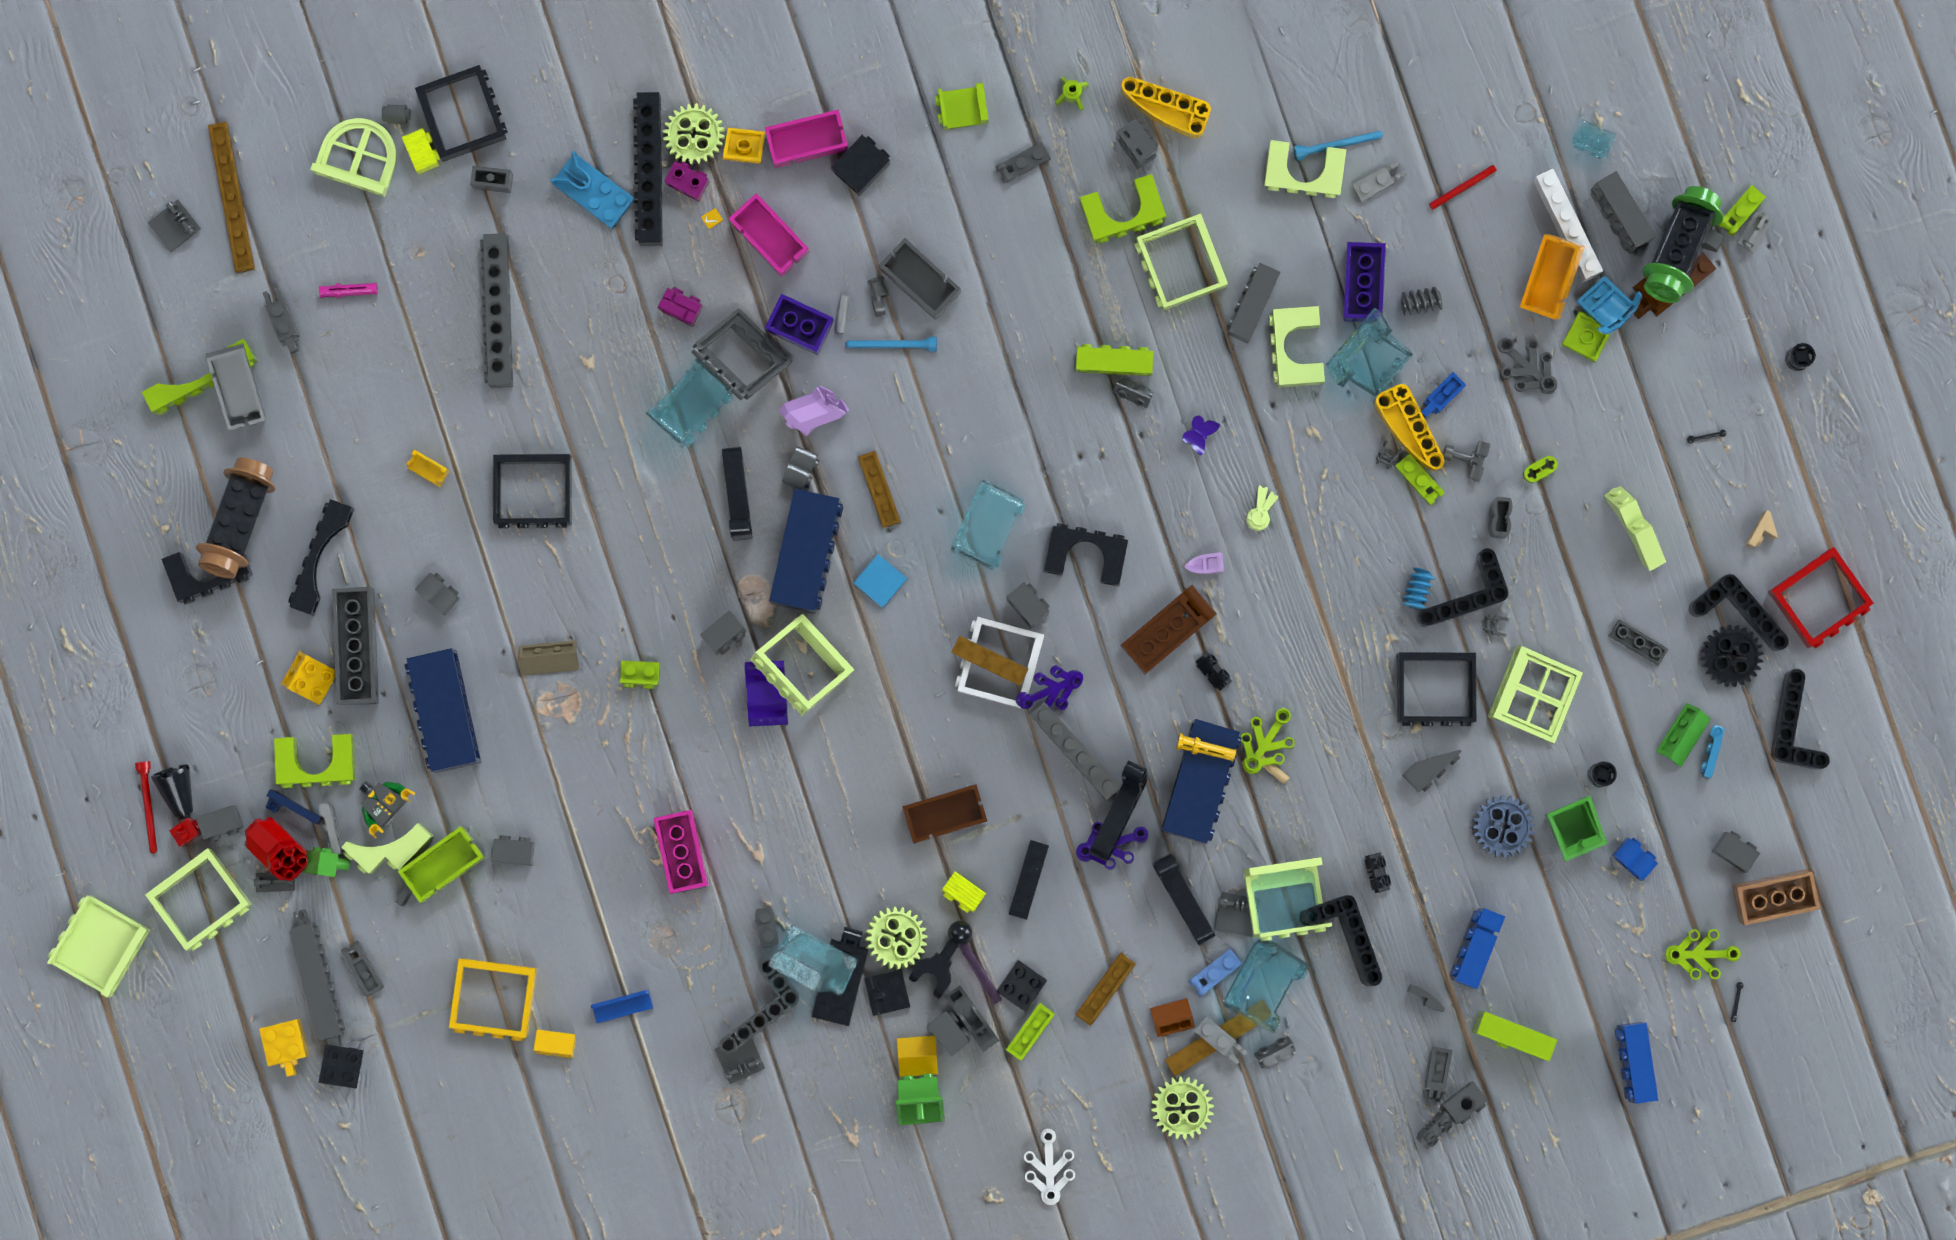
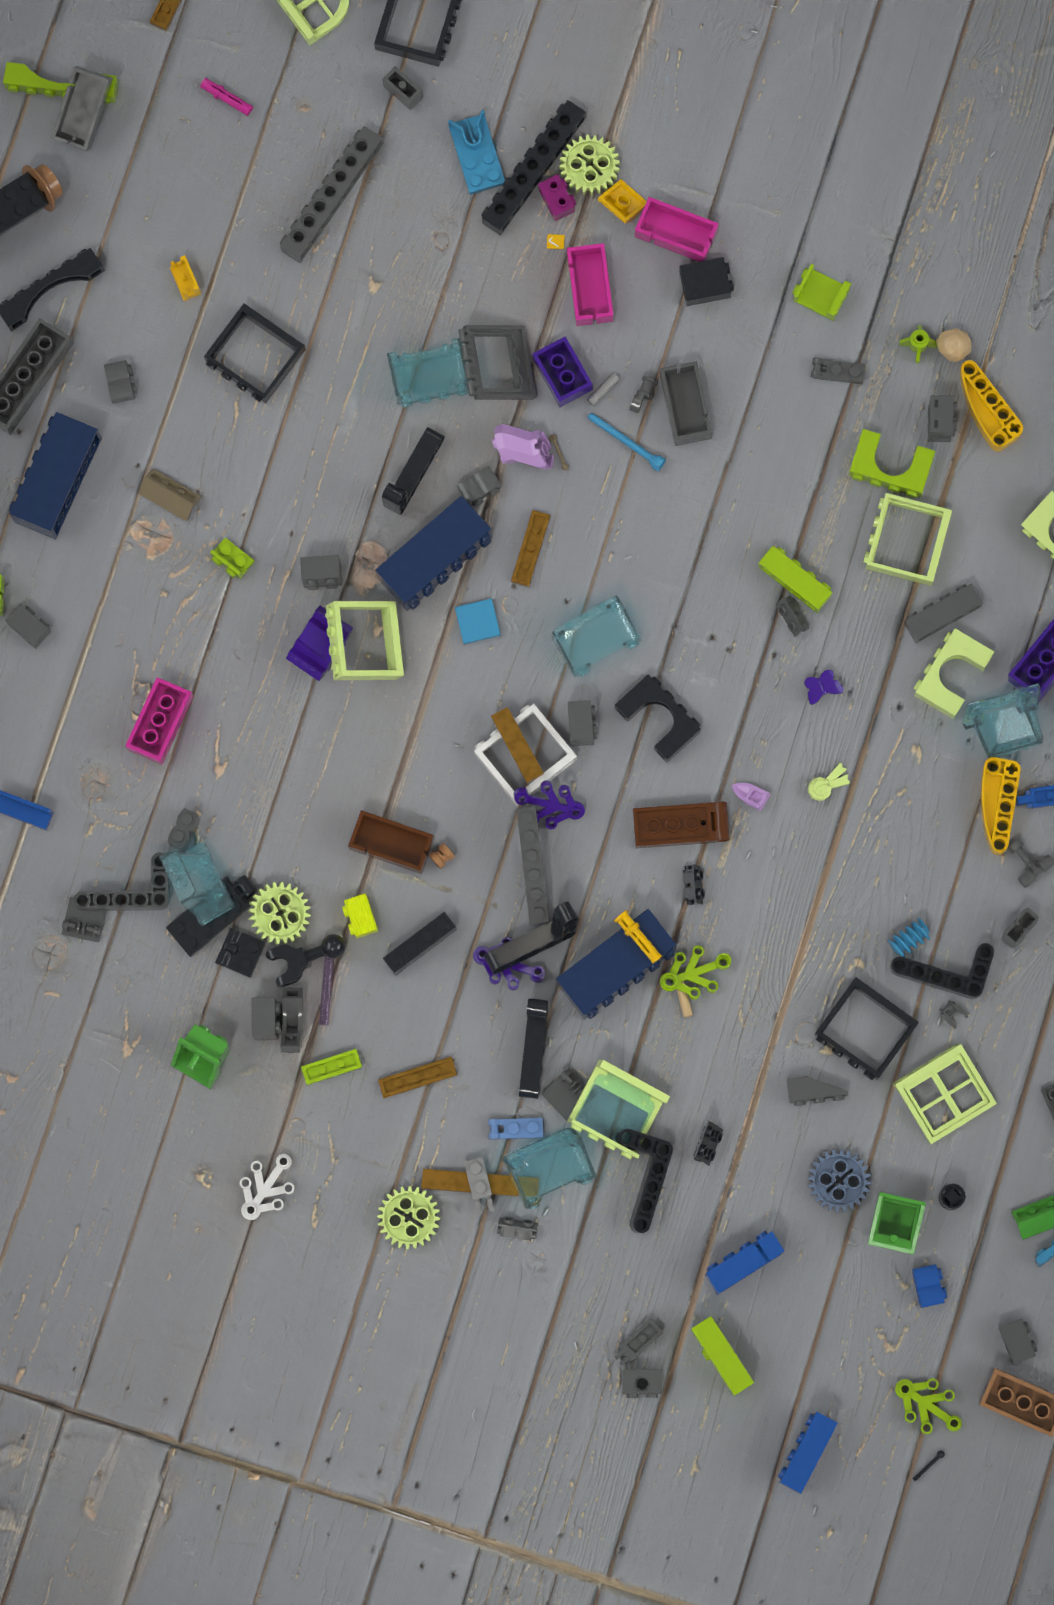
camera: 45 degrees right, 5 degrees down
dark grey hinge [263,287,300,354] -> none
neon yellow brick [402,128,440,175] -> none
magenta brick [657,287,703,327] -> none
yellow slope [897,1035,938,1077] -> none
black hinge [996,960,1047,1012] -> none
dark orange brick [1150,998,1195,1037] -> none
dark grey piece [1376,441,1402,469] -> none
lime plate [1395,453,1445,506] -> none
dark grey slope [1407,984,1445,1012] -> none
dark grey hinge [1416,1110,1454,1149] -> none
none -> medium nougat wheel [428,843,455,869]
none -> dark tan hinge [549,434,569,471]
none -> tan hair [936,328,971,362]

